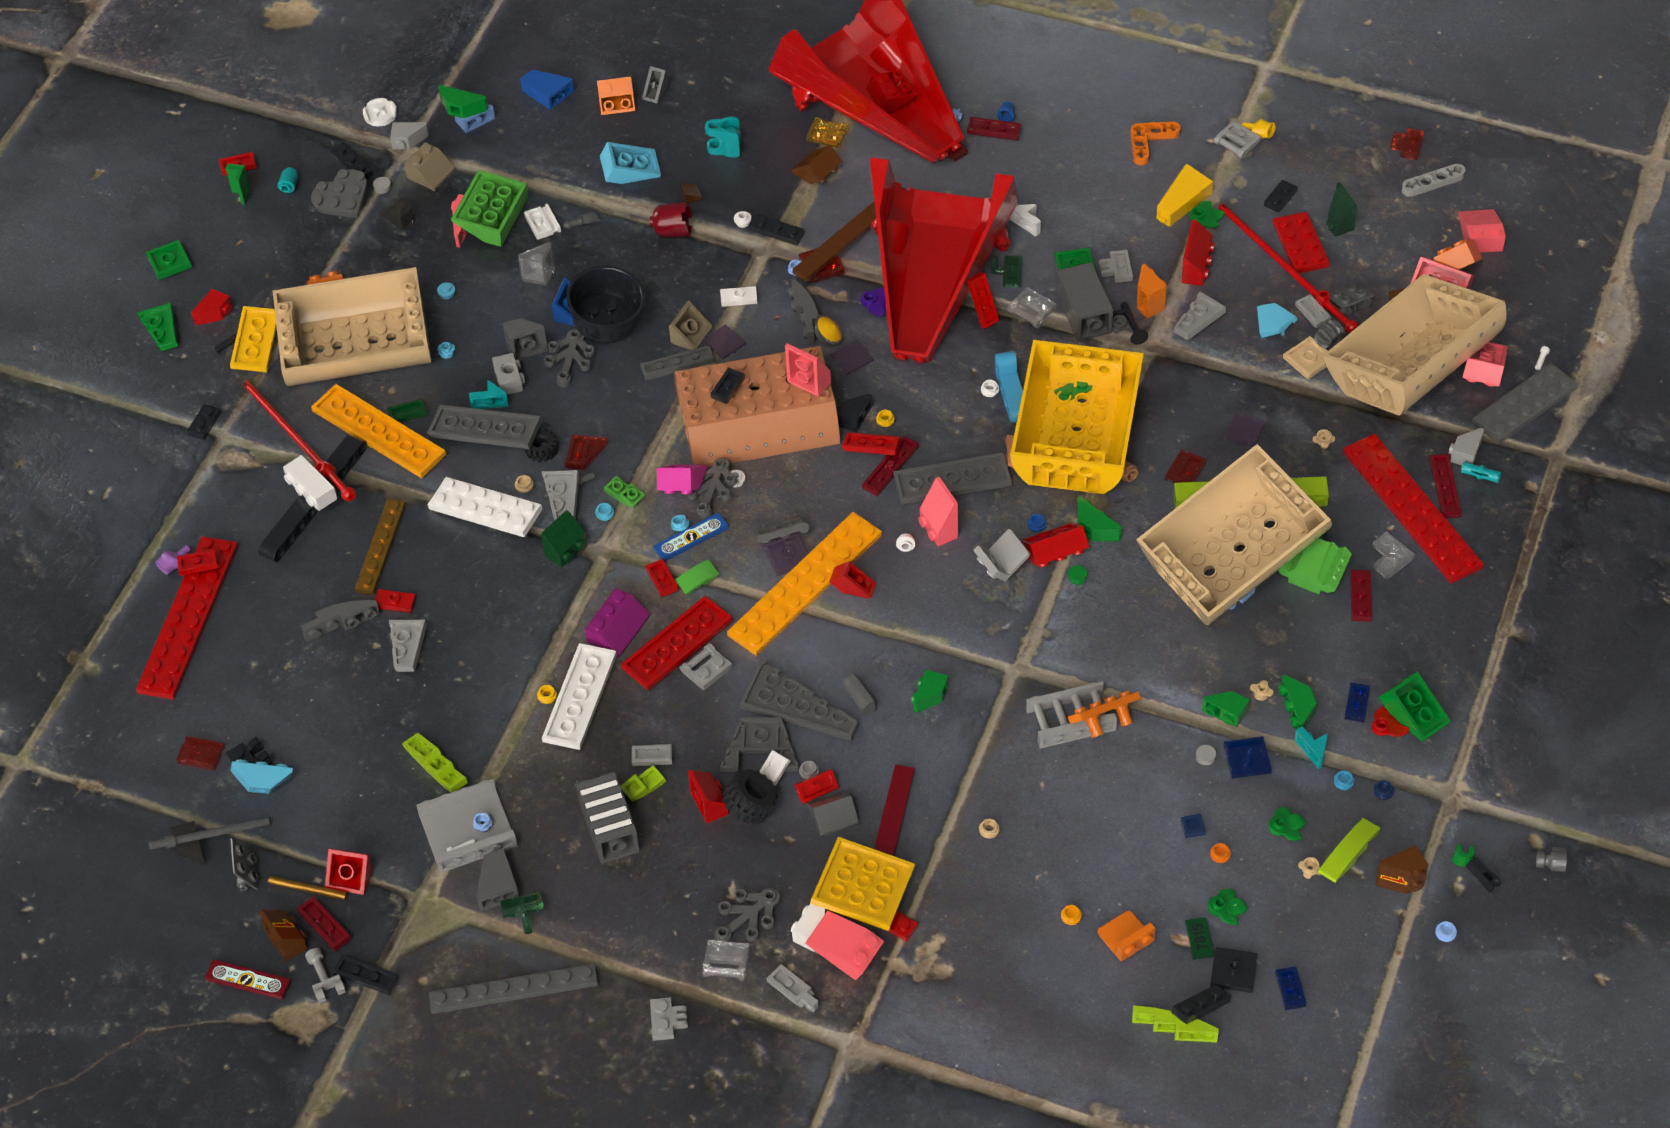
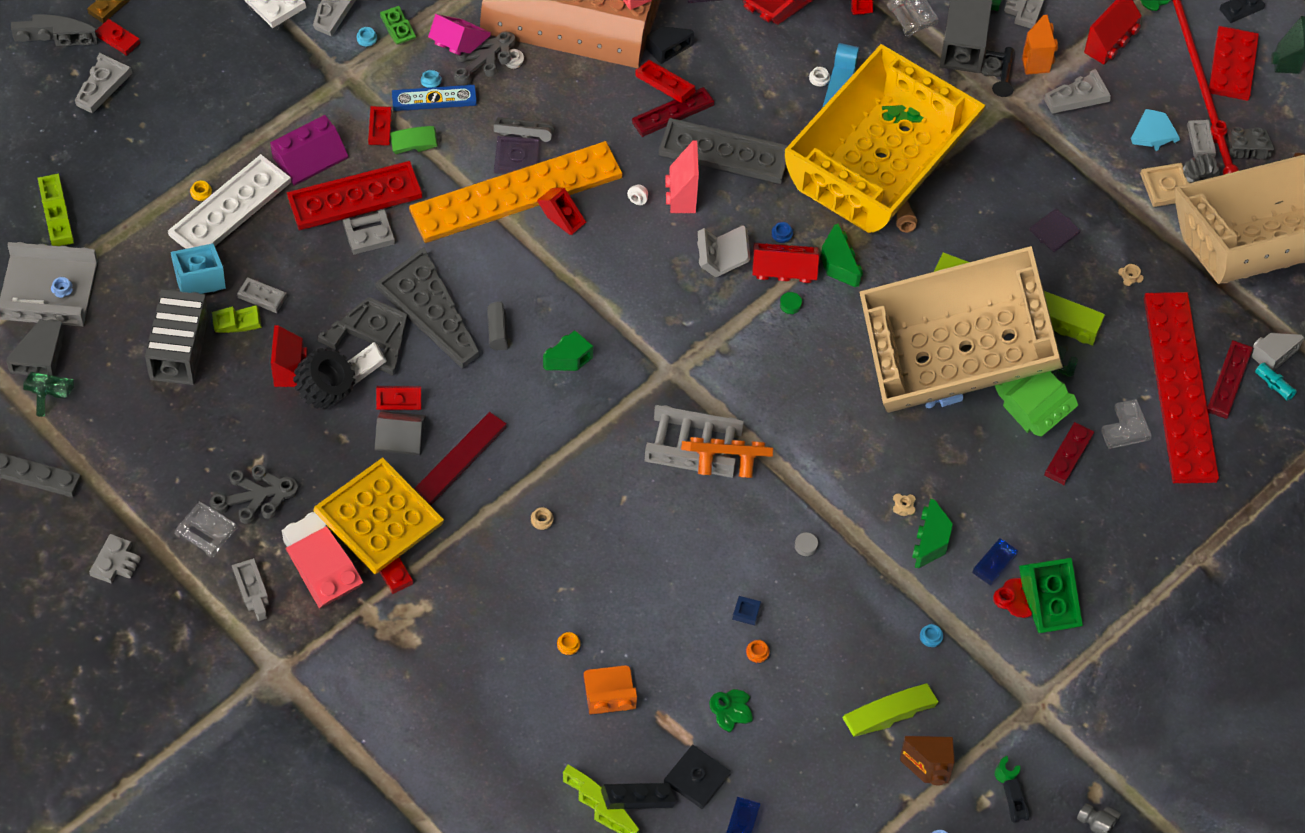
camera: 20 degrees right, 5 degrees up
dark green slope [541,510,587,568] -> none
light grey plate [799,761,819,779] -> none
yellow plate [876,410,895,427] -> none
clear red plate [1165,449,1206,483] -> none
dark green tile [1185,917,1214,960] -> none
green slope [1202,691,1250,727] -> none
clear blue plate [1223,736,1272,779] -> none
green plate [1268,807,1306,841] -> none
teal slope [1294,726,1328,769] -> none
tan plate [1298,857,1321,879] -> none
dark blue plate [1373,780,1394,800] -> none
none -> medium azure slope [171,243,226,294]

